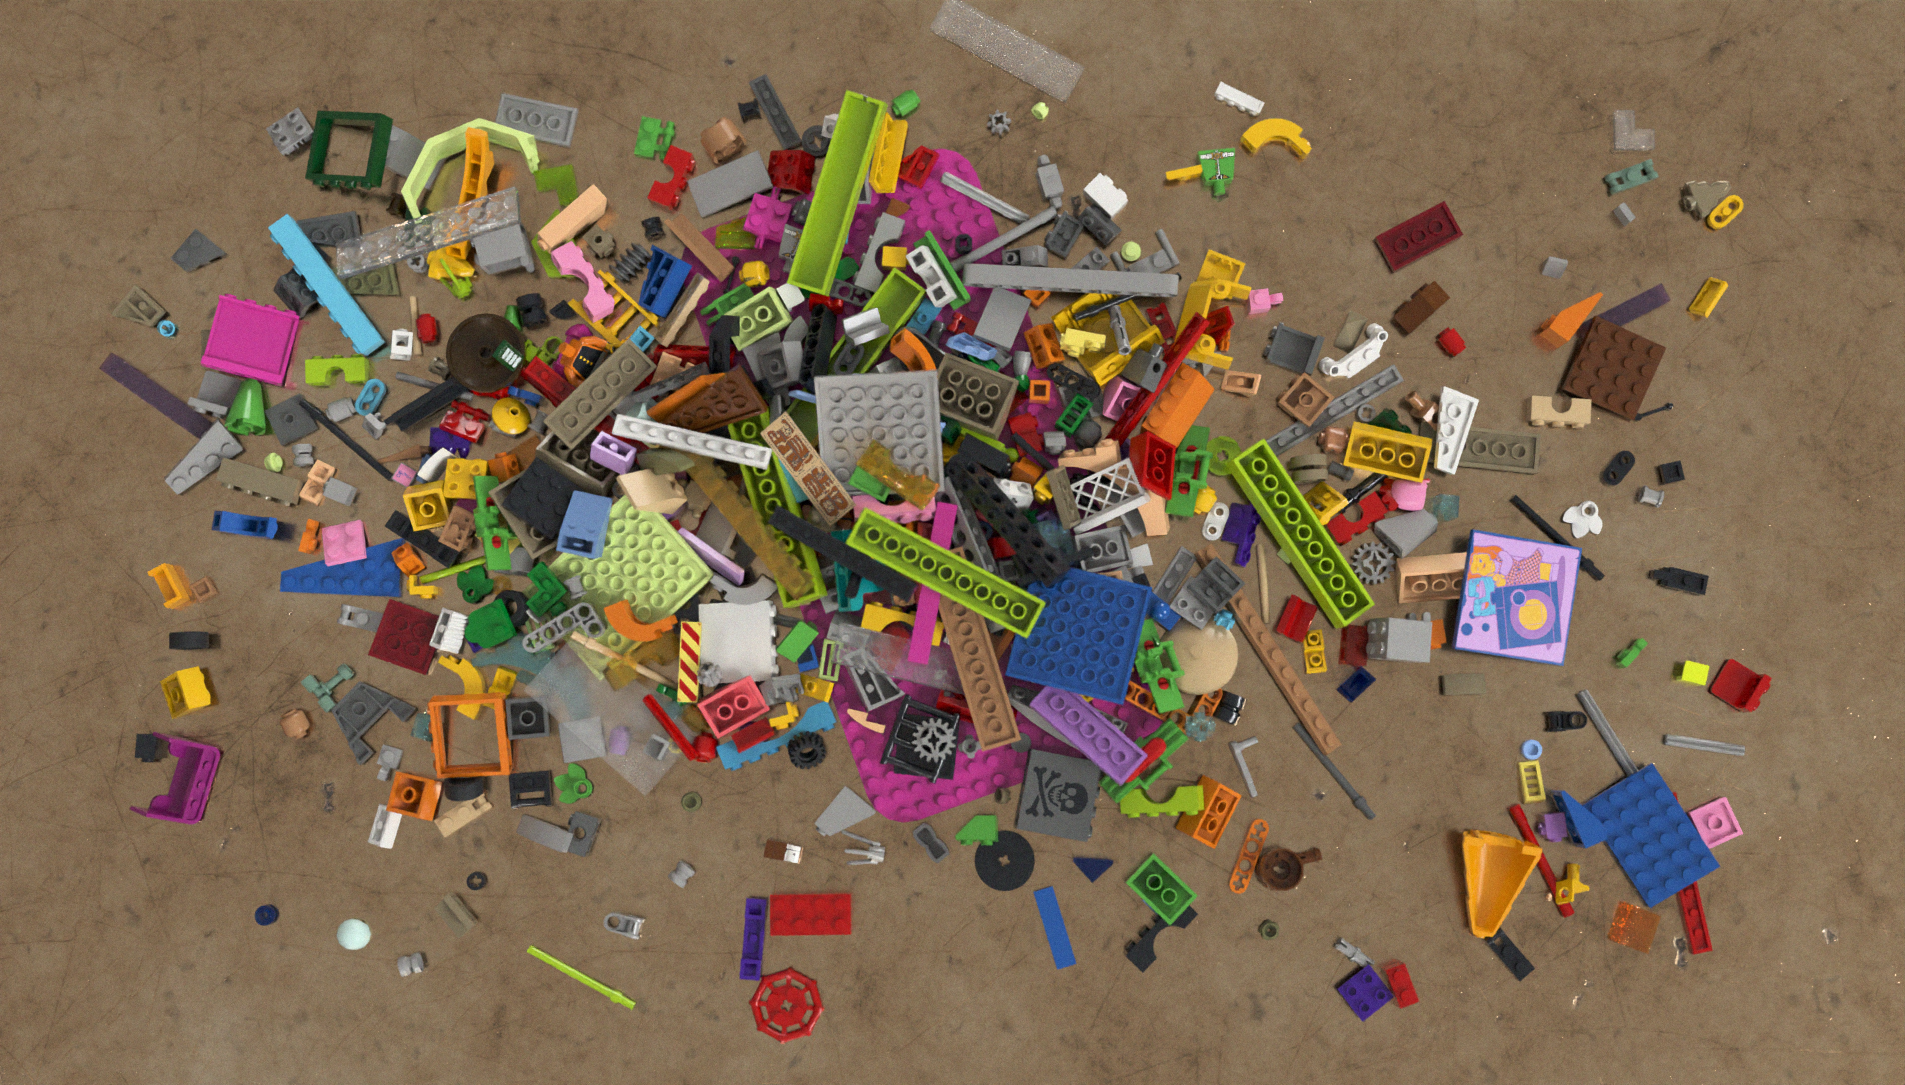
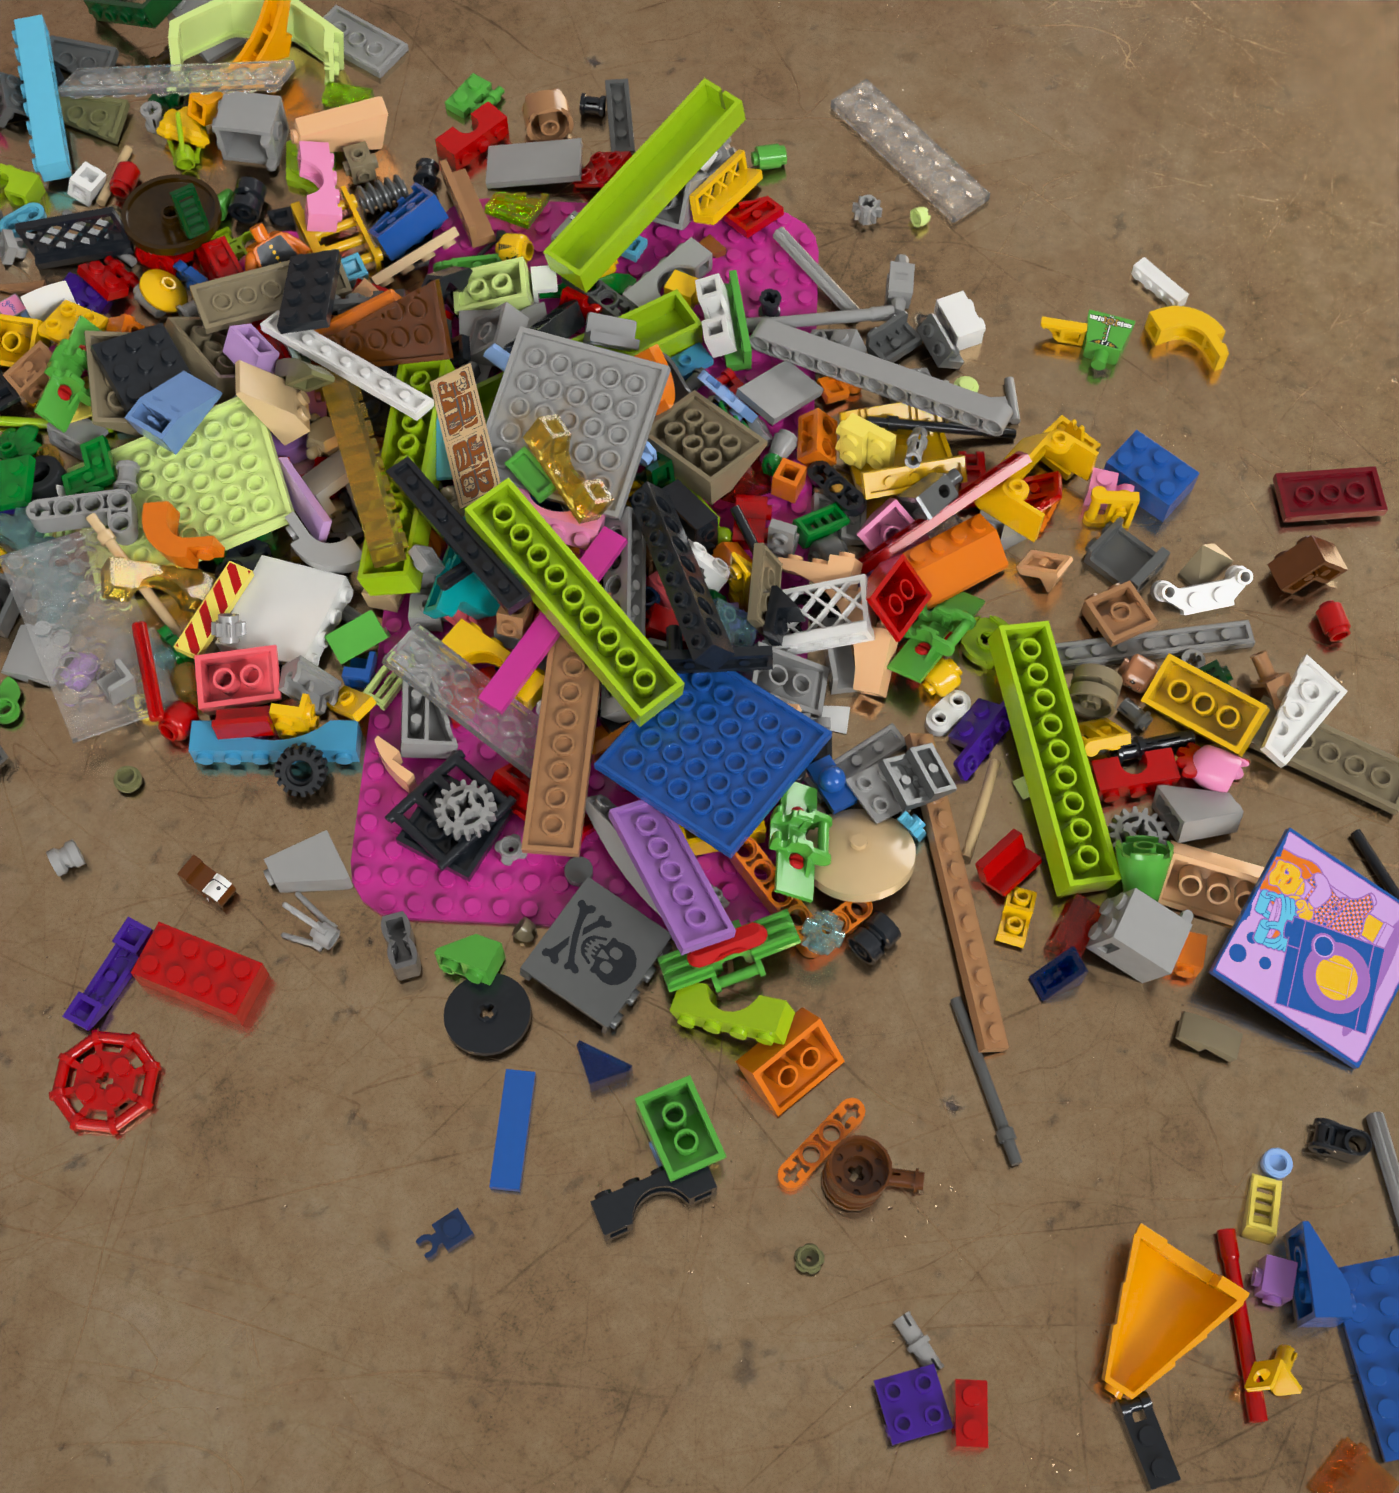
camera: 20 degrees right, 20 degrees down
dark pink plate [743,187,792,249] -> none
light grey piece [1229,736,1258,798] -> none
clear light blue hinge [1431,494,1460,521] -> none
none -> black plate [277,249,342,334]
none -> light grey plate [408,545,445,575]
none -> dark blue plate [416,1208,475,1260]
none -> black slope [763,585,806,646]
none -> yellow plate [1082,486,1140,529]
none -> blue brick [1104,430,1200,522]
none -> bright green cone [1115,835,1174,902]

